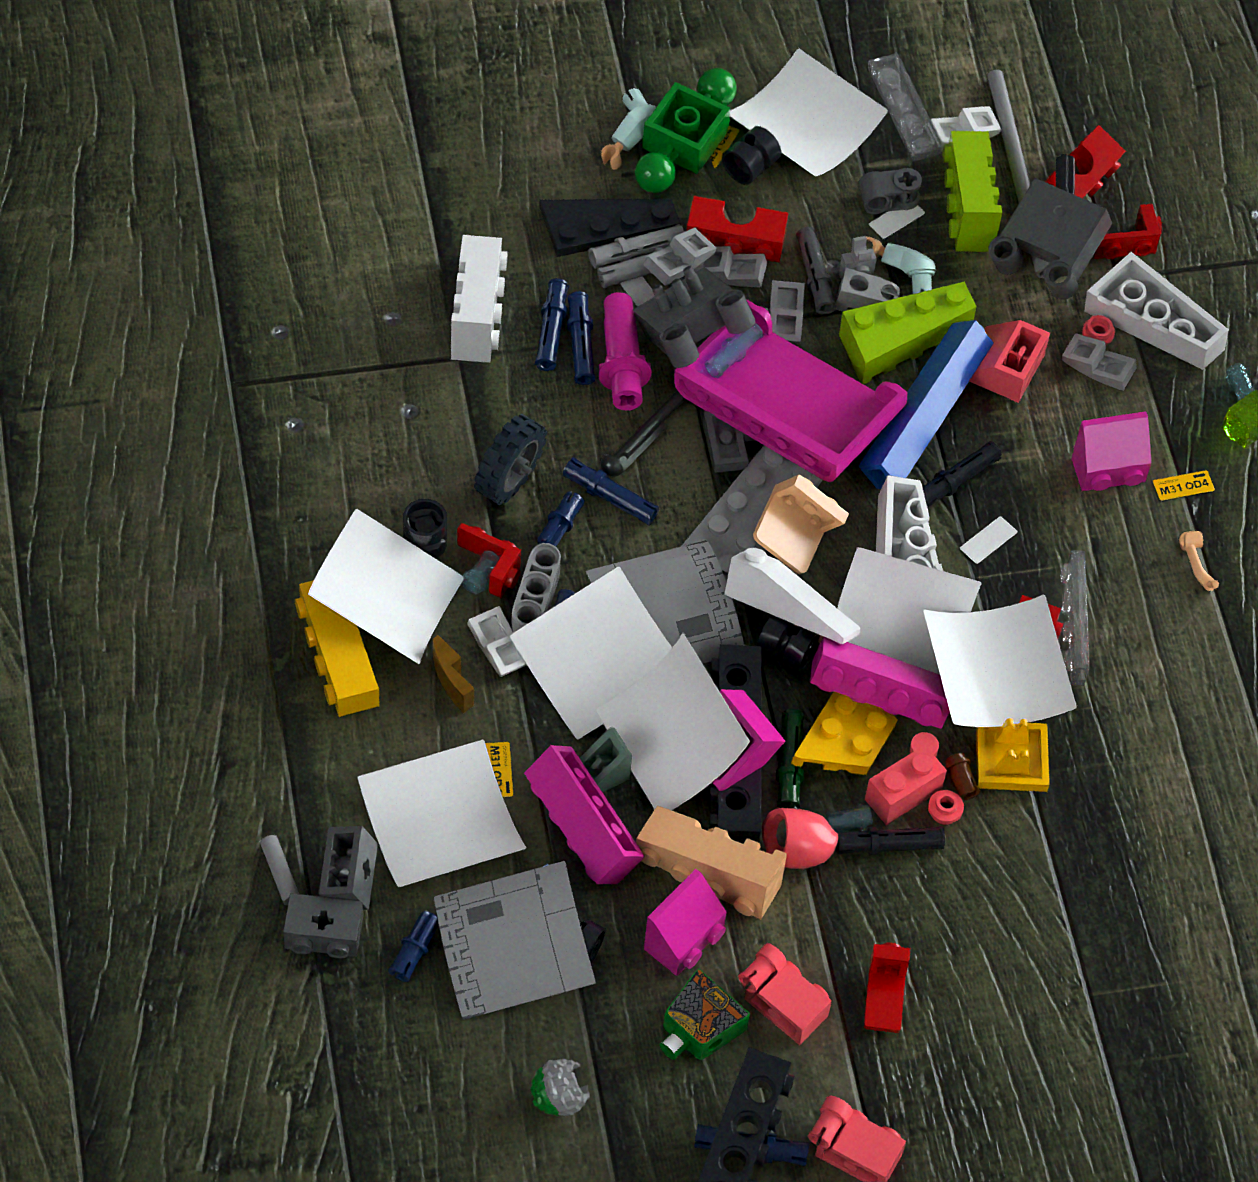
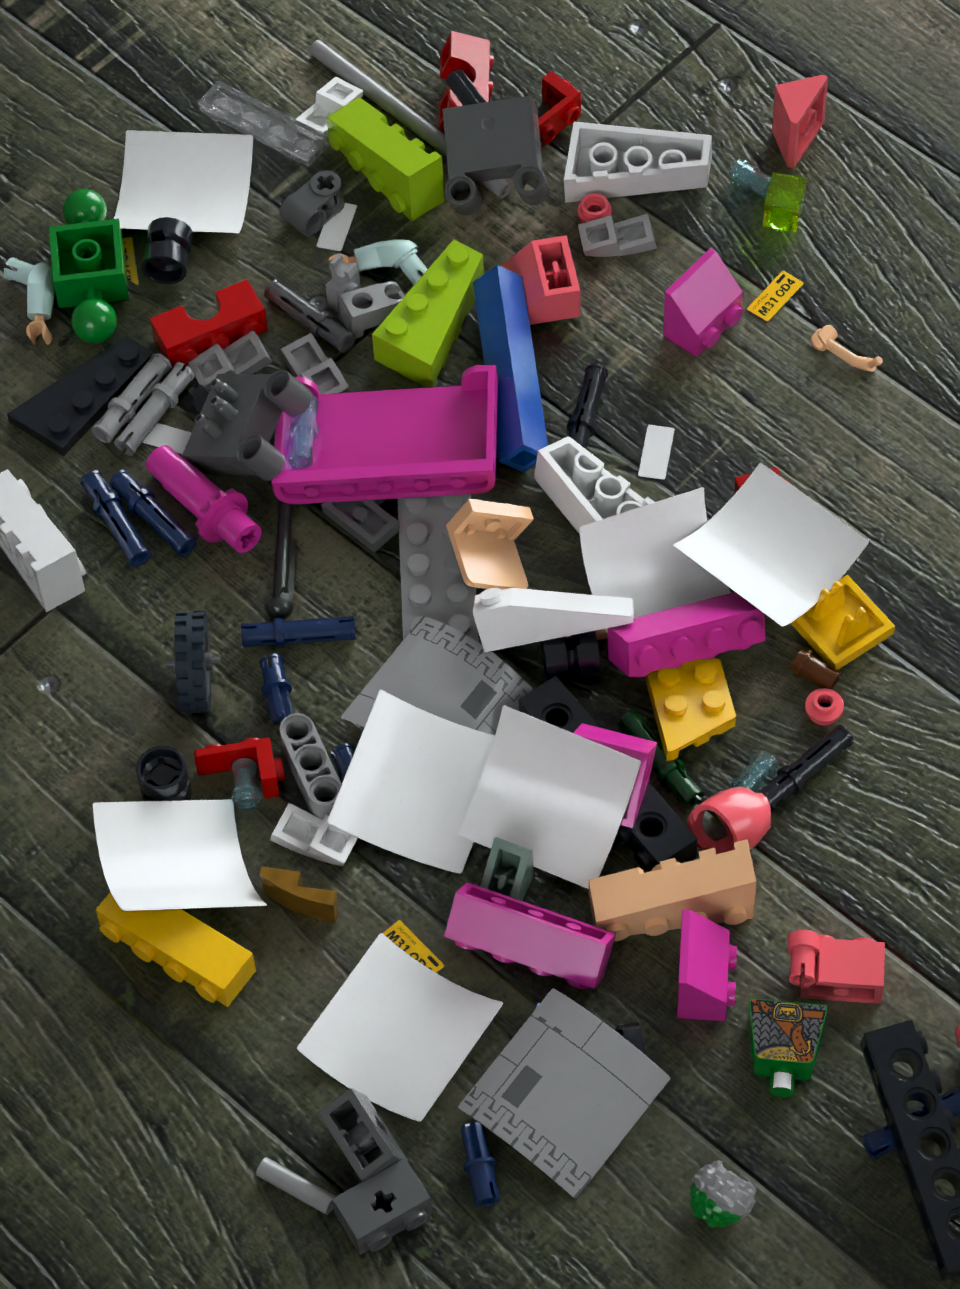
camera: 30 degrees left, 0 degrees up
light grey slope [644,228,717,286] -> none
red bracket [864,942,911,1033] -> none
coral hinge [865,732,947,825] -> none
clear plate [1061,550,1090,686] -> none

